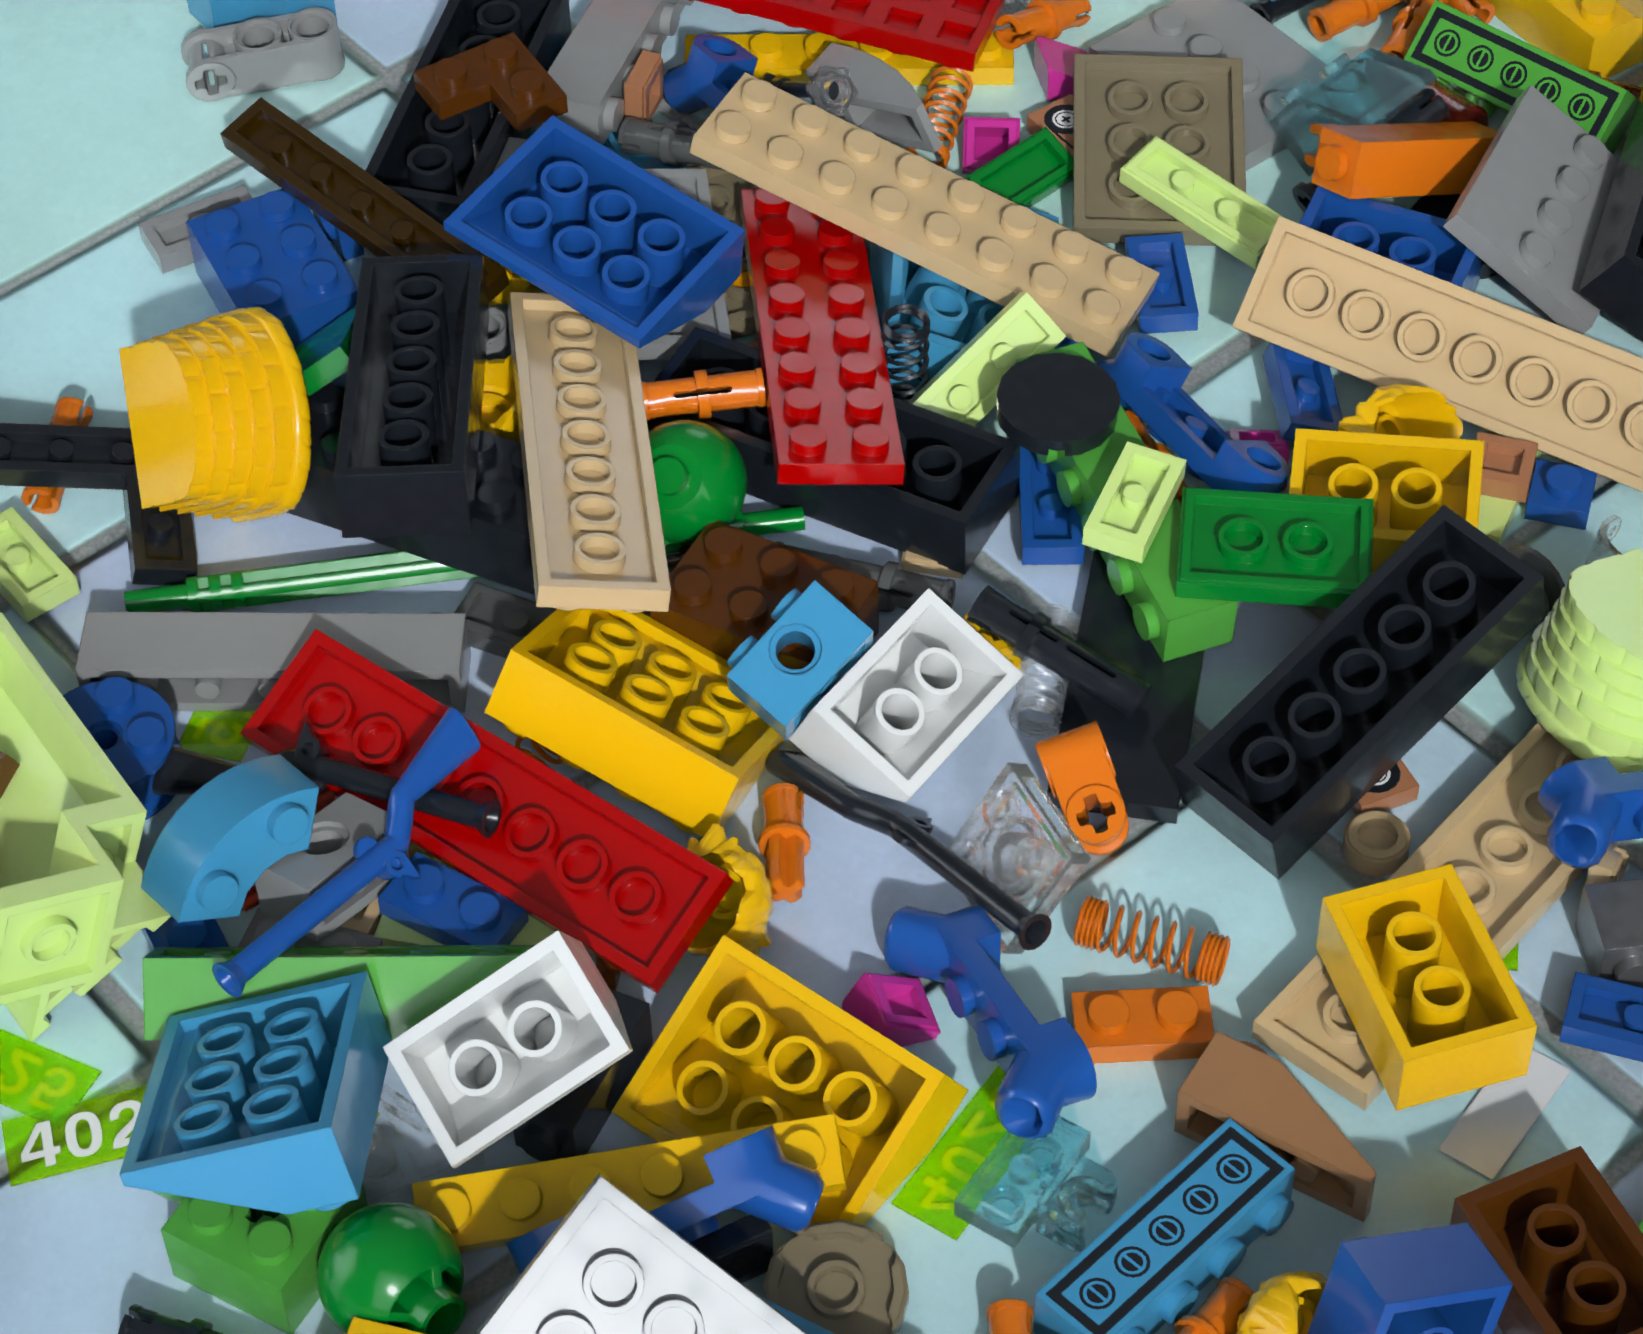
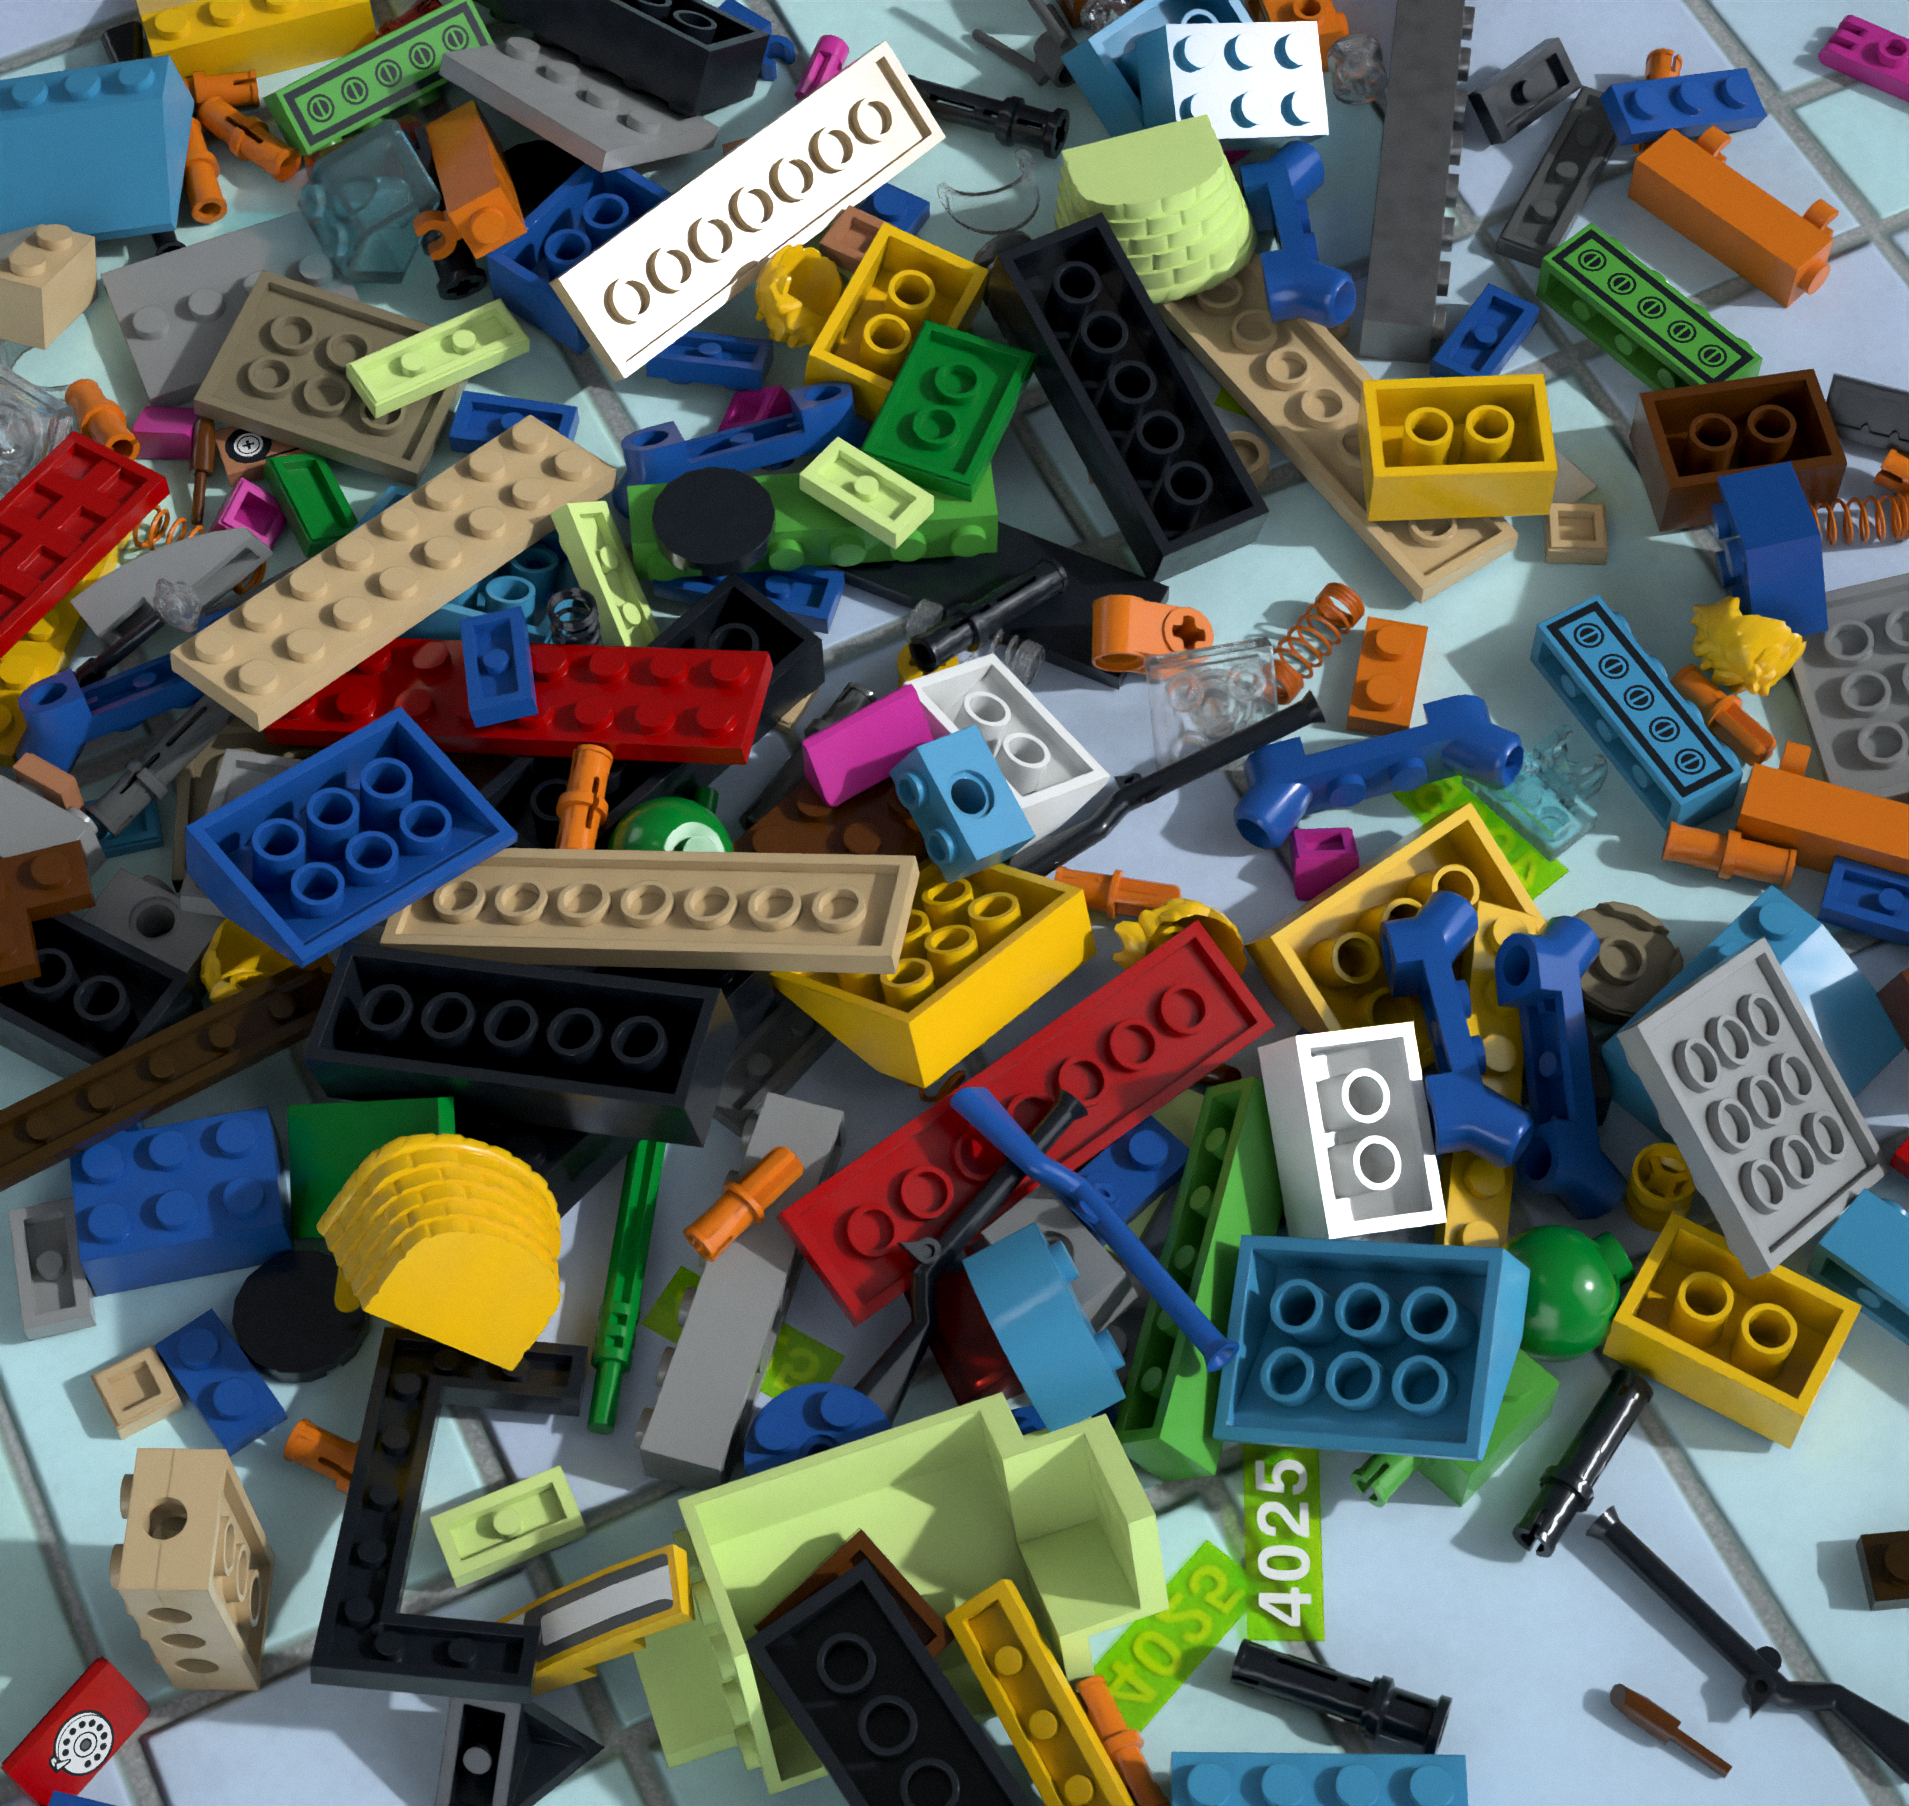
camera: 75 degrees left, 10 degrees up
medium nougat slope [1174,1031,1376,1222] -> none
none -> tan tile [90,1344,184,1440]
none -> blue plate [154,1308,288,1457]
none -> reddish brown piece [189,416,216,525]
none -> blue plate [460,606,538,728]
none -> orange axle [683,1146,804,1263]
none -> dark pink slope [802,684,934,807]
none -> blue plate [1380,891,1534,1169]
none -> tan tile [1543,503,1608,565]

